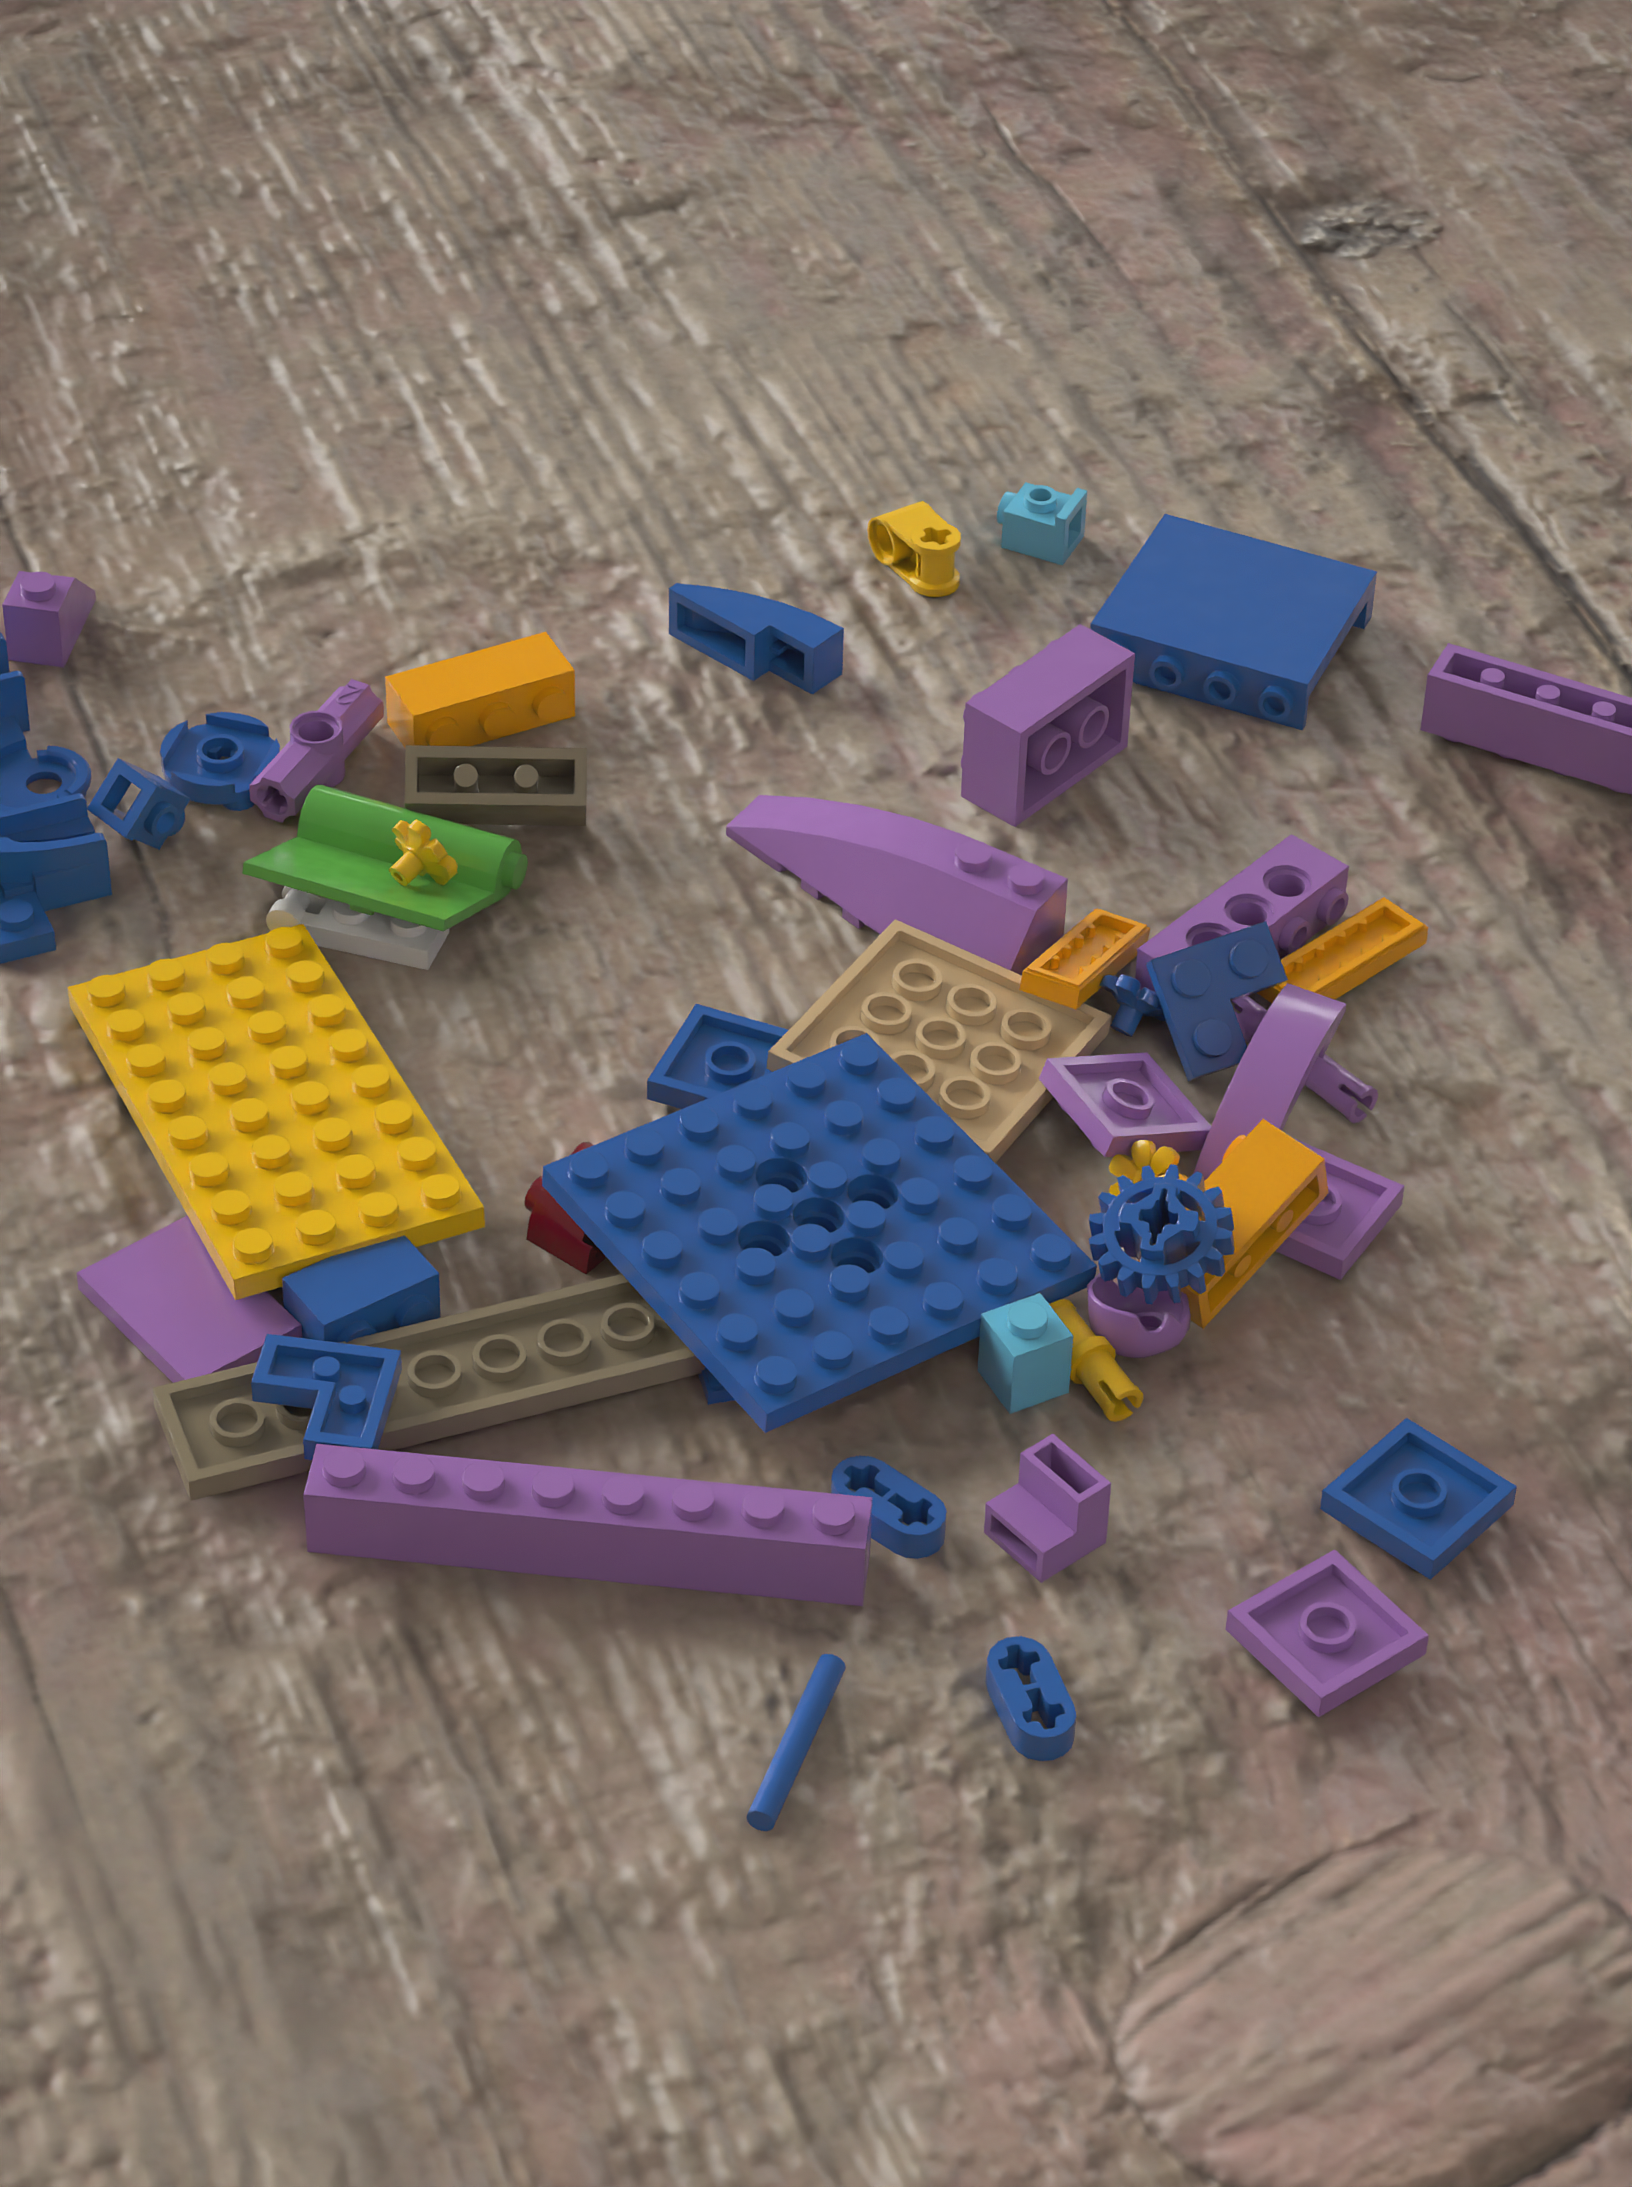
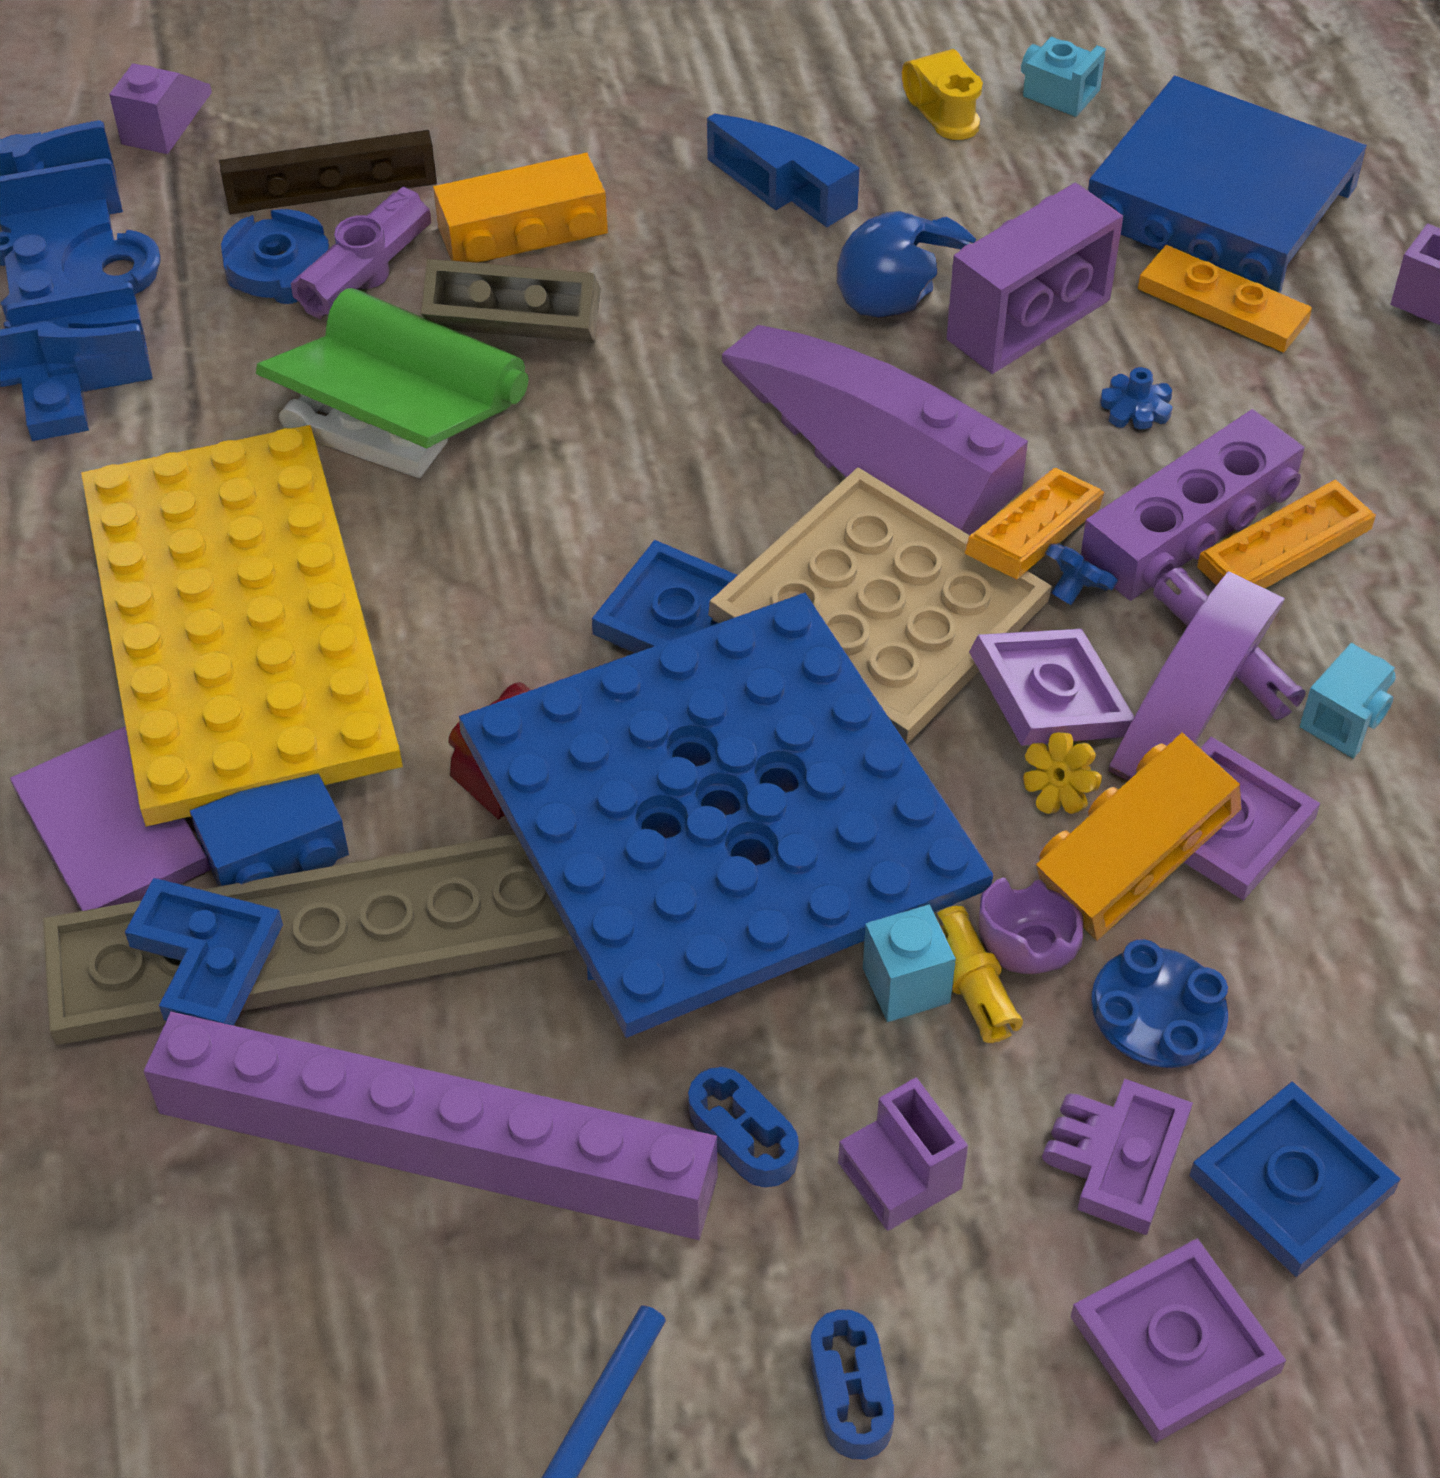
camera: 10 degrees right, 10 degrees up
blue brick [87,758,191,850] -> none
yellow plant [389,819,458,886] -> none
blue gear [1089,1164,1235,1305] -> none
blue plate [1146,921,1288,1082] -> none
none -> dark brown fence [219,130,437,215]
none -> blue helmet [837,211,976,318]
none -> medium lavender hinge [1042,1079,1193,1235]
none -> blue dish [1091,939,1228,1068]
none -> blue plant [1100,367,1173,429]
none -> light orange plate [1138,245,1312,353]
none -> medium azure brick [1299,643,1396,759]

